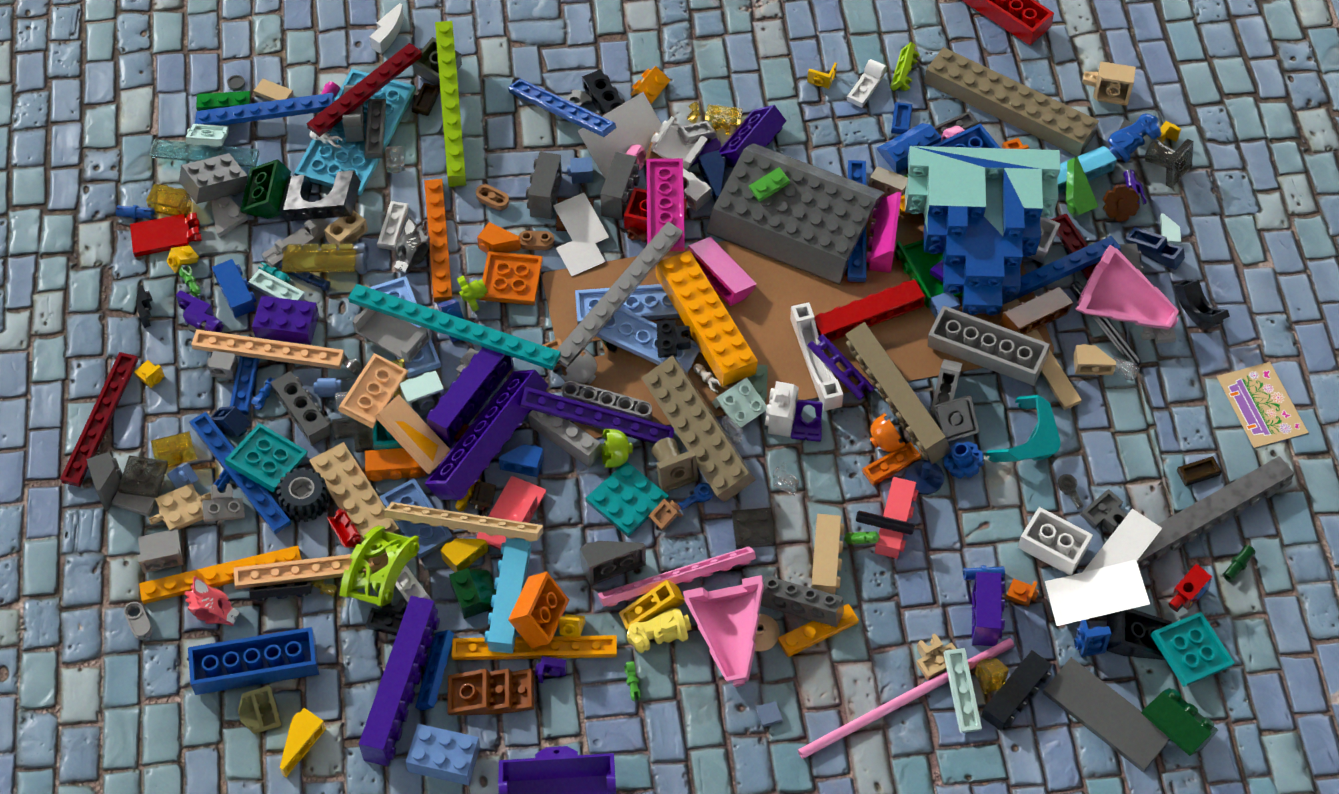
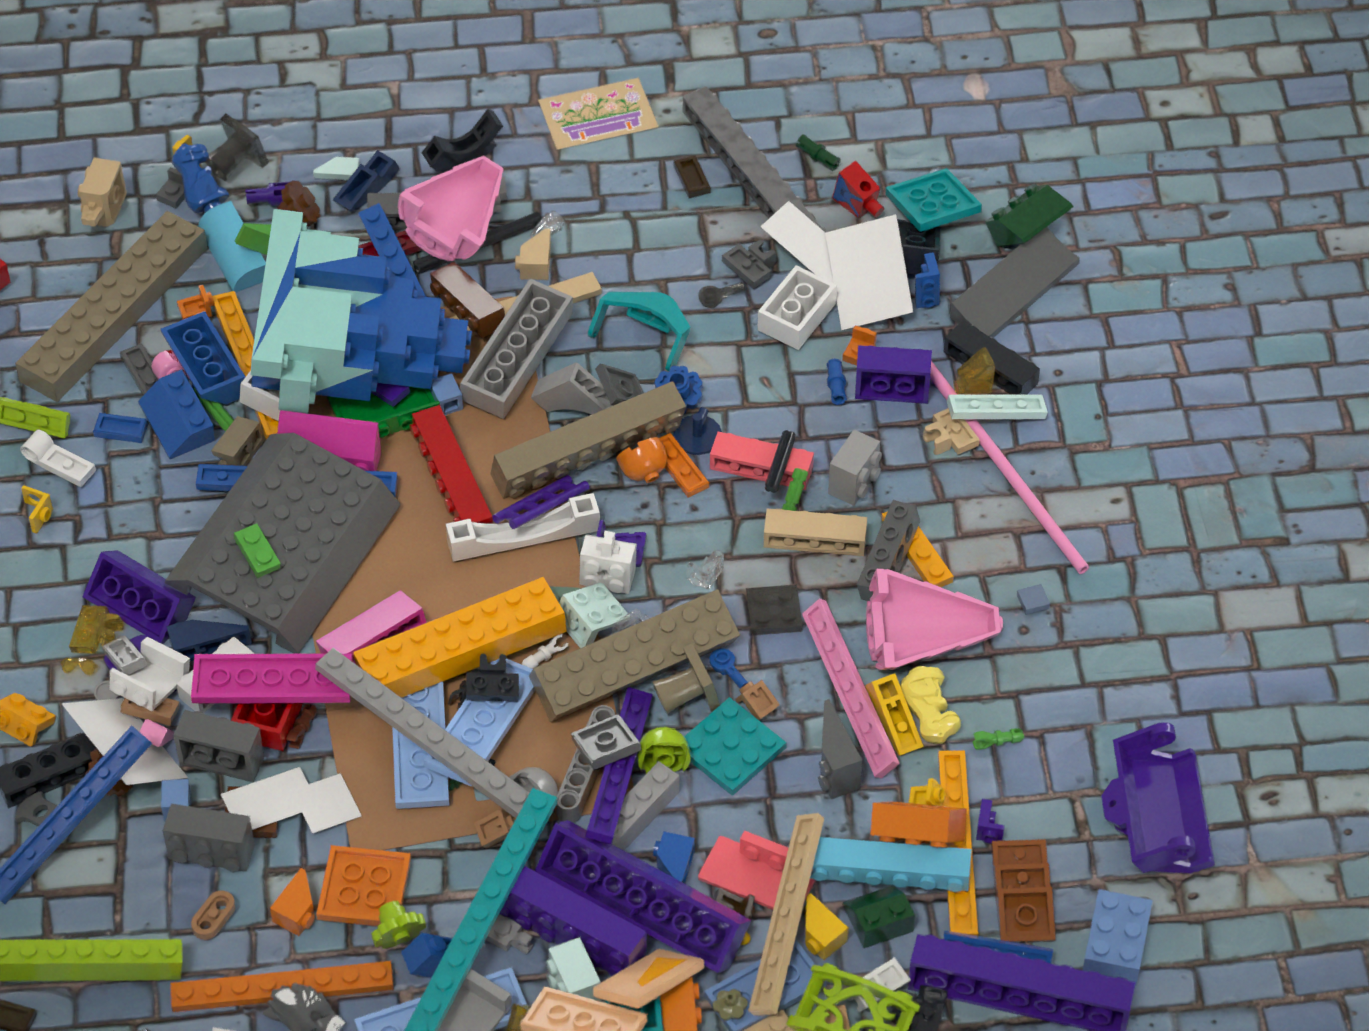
camera: 90 degrees left, 5 degrees down
medium nougat plate [518,231,555,250] -> none
none -> dark grey tile [571,714,641,770]
none -> olive plant [713,989,748,1020]
none -> light grey brick [828,430,882,506]

